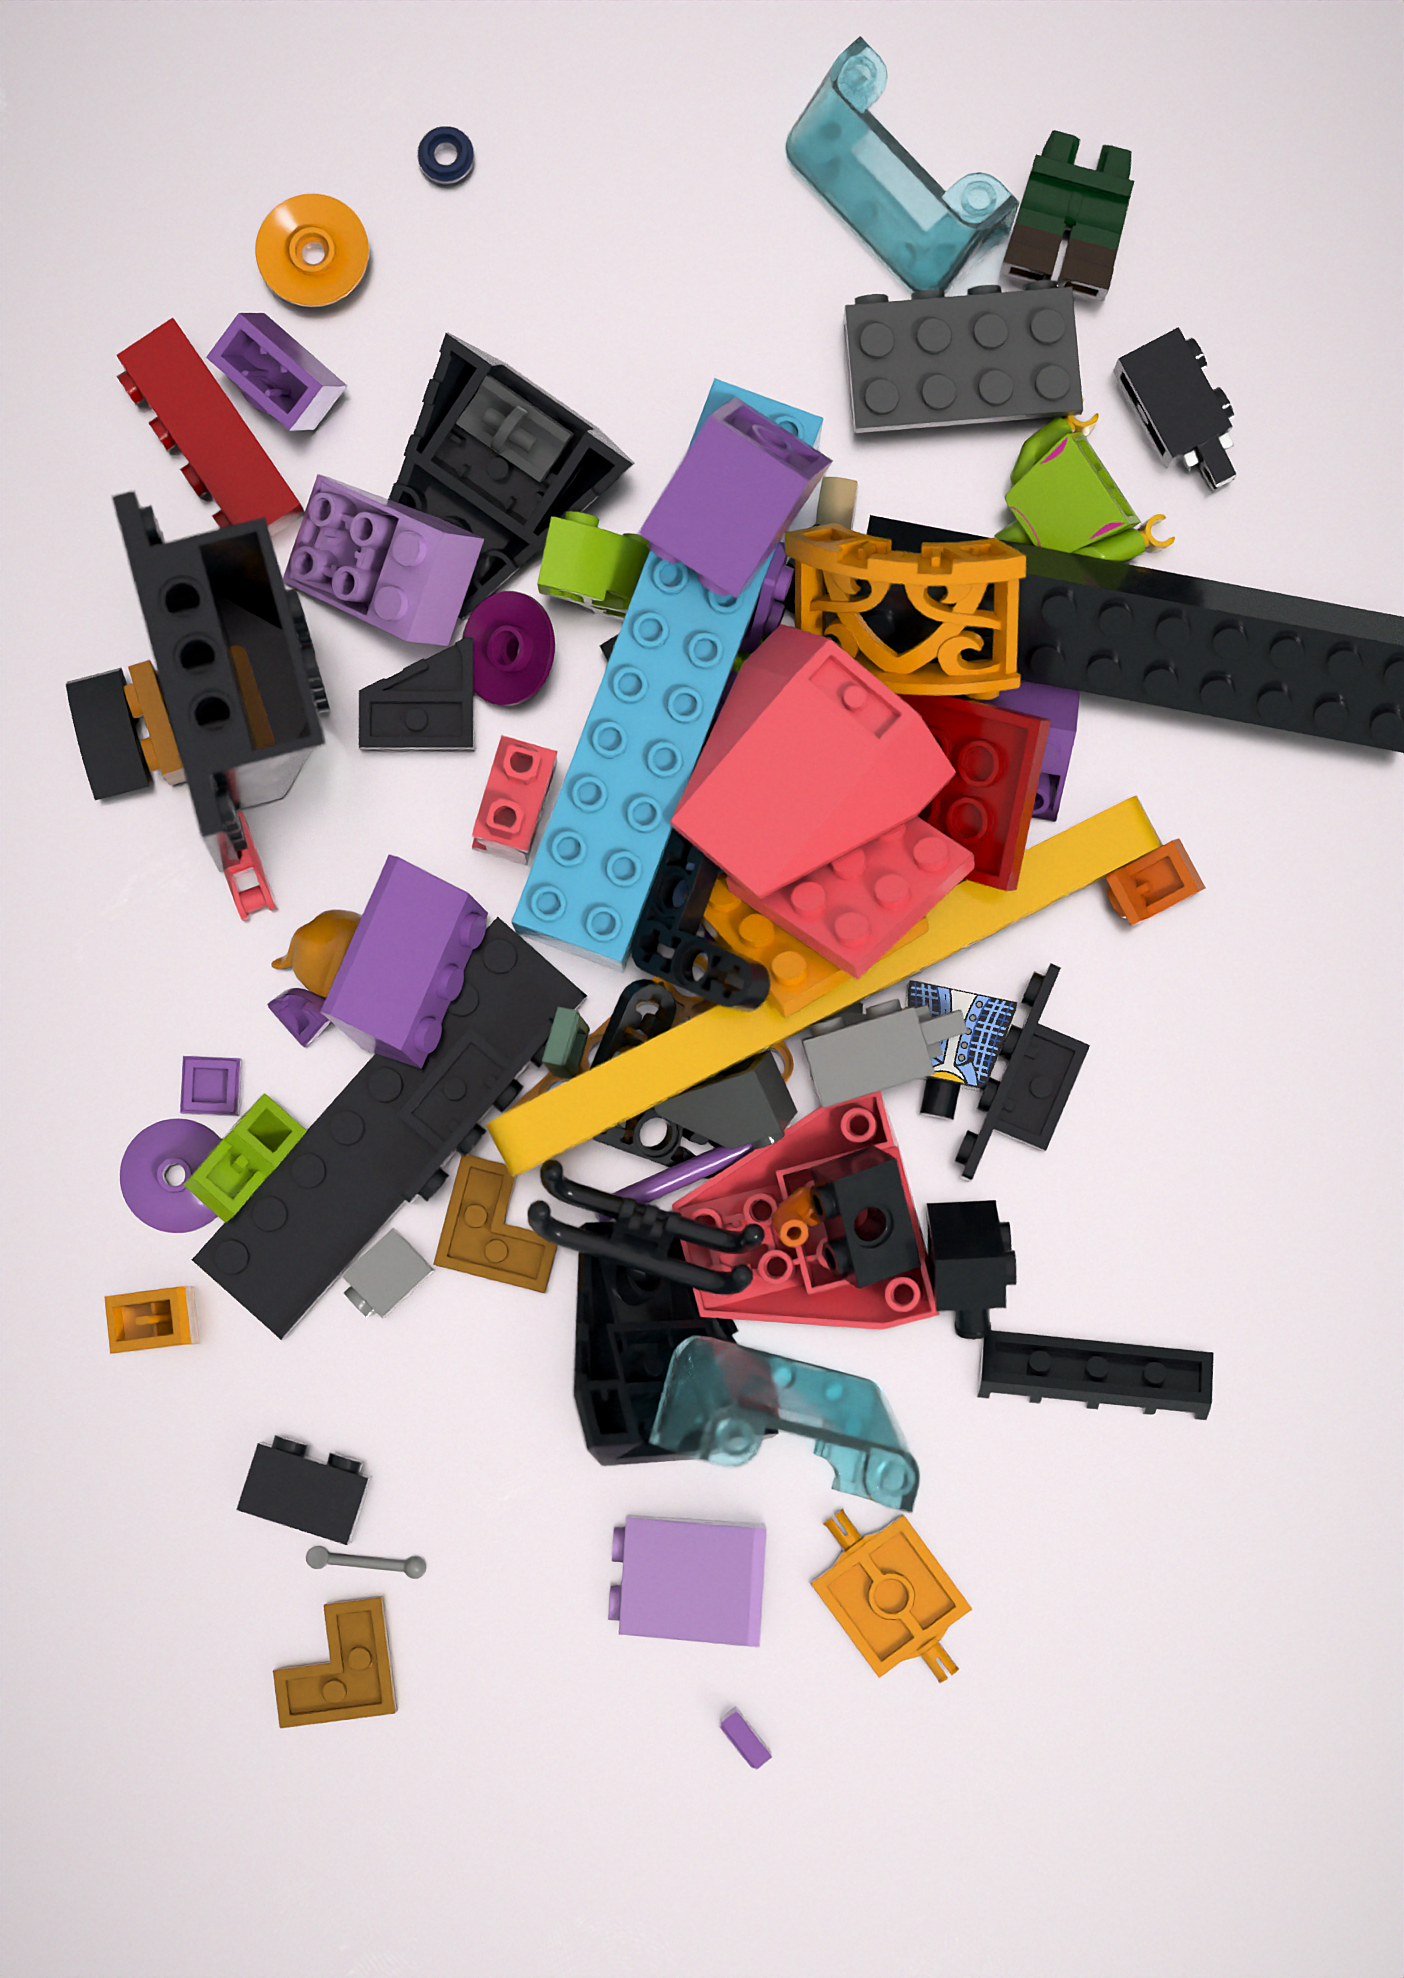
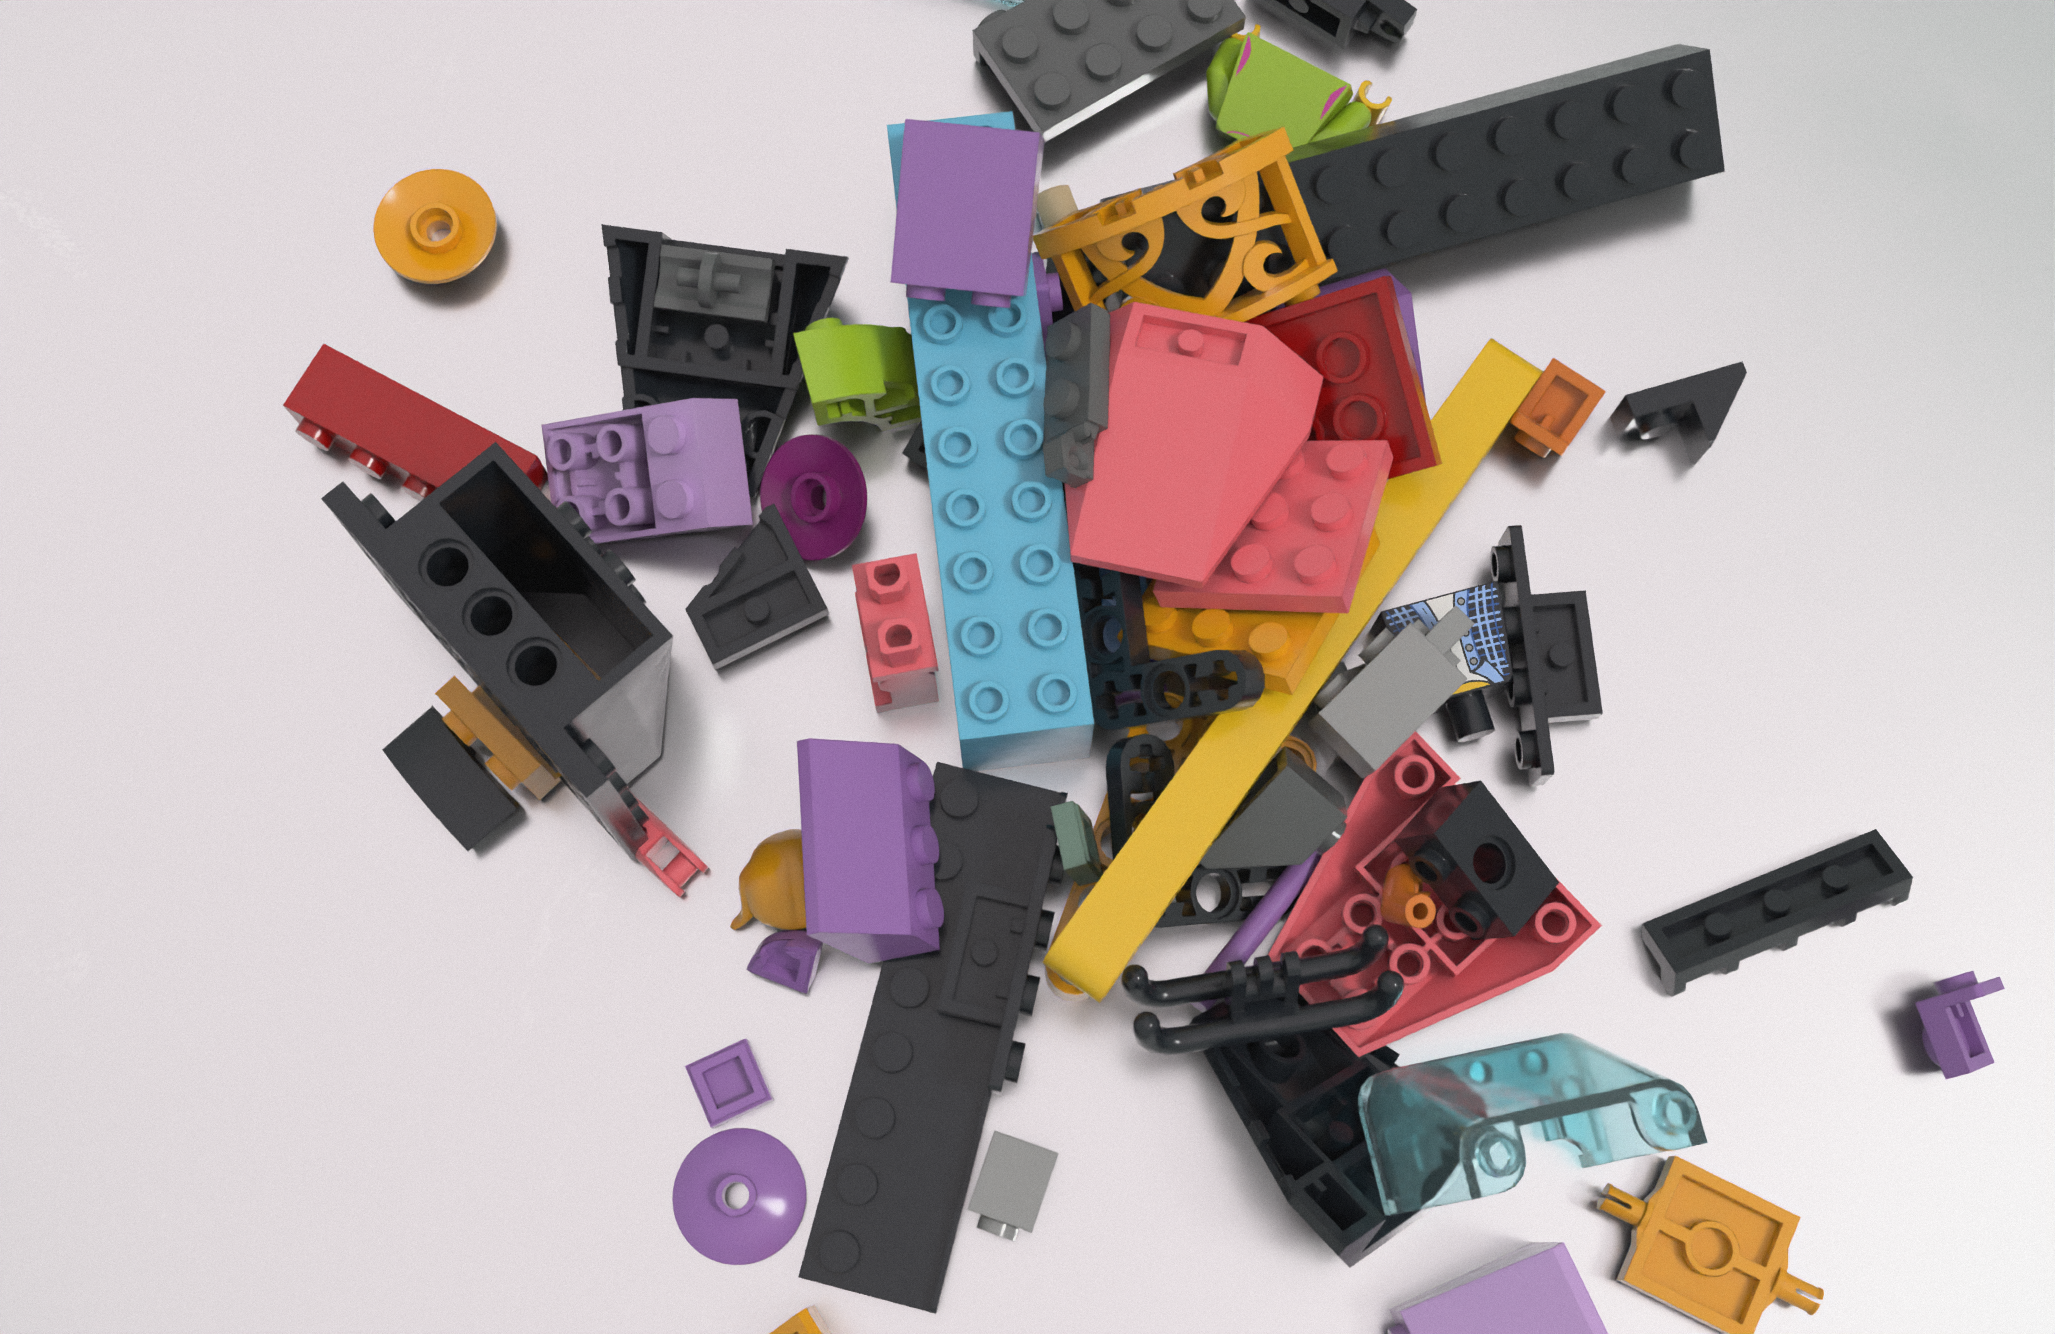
camera: 25 degrees left, 10 degrees down
lime brick [183,1093,307,1223] -> none
medium lavender brick [206,313,348,431] -> none
dark blue plate [417,126,474,184] -> none
pearl gold plate [433,1155,558,1293] -> none
black brick [927,1200,1017,1340] -> none
none -> dark grey hinge [1043,303,1110,488]
none -> black slope [1610,361,1747,465]
none -> medium lavender bracket [1915,970,2005,1080]

